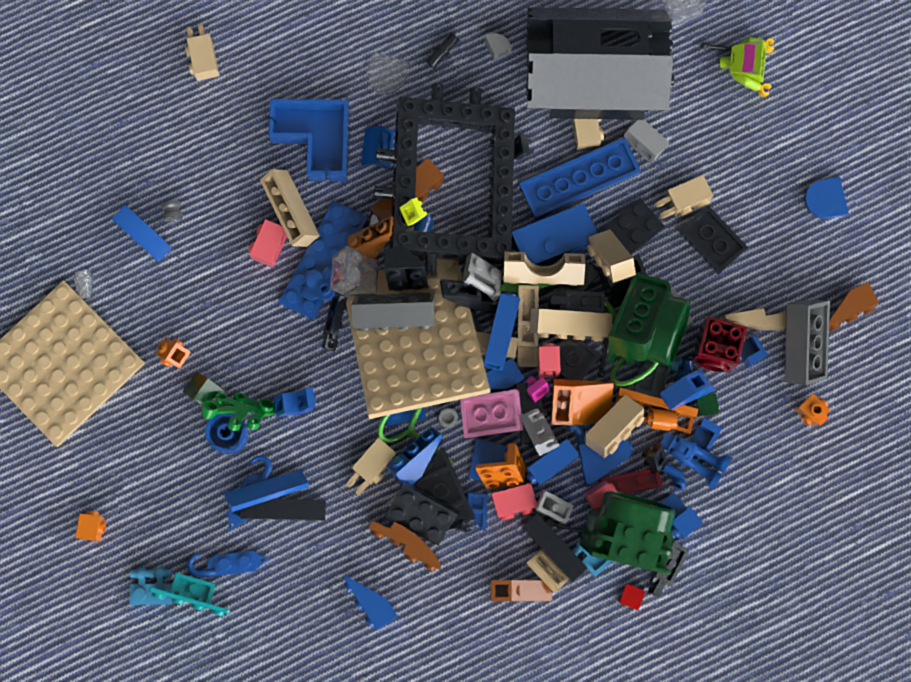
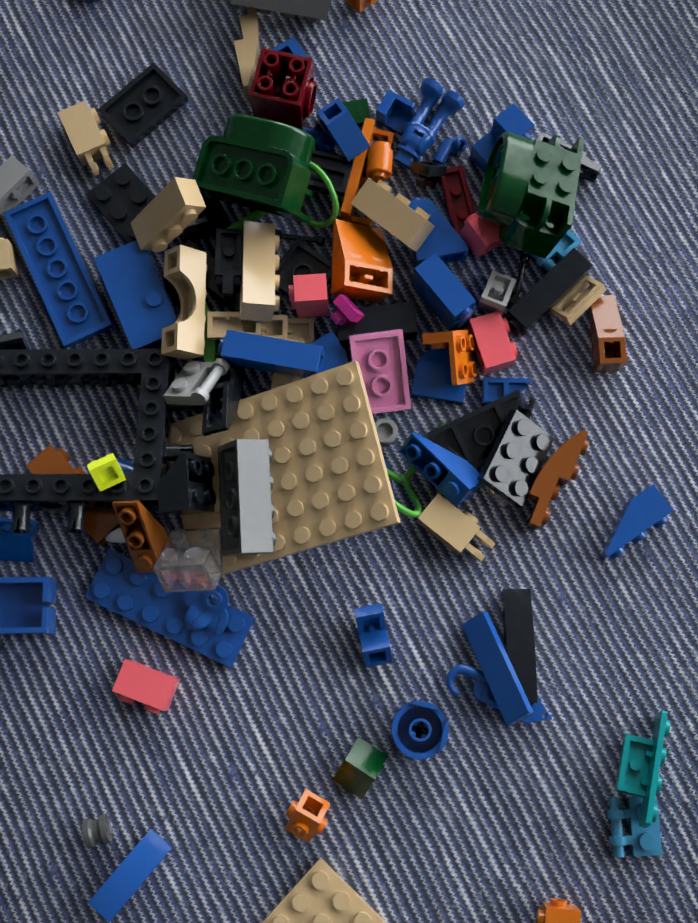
camera: 90 degrees left, 0 degrees up
blue plate [187,551,269,578] -> none
green plant [201,392,275,431] -> none
tan brick [260,169,320,247] -> none
black hinge [322,295,347,351] -> none
light grey hinge [519,409,559,456] -> none
blue arm [567,425,586,446] -> none
red tile [619,584,645,611] -> none

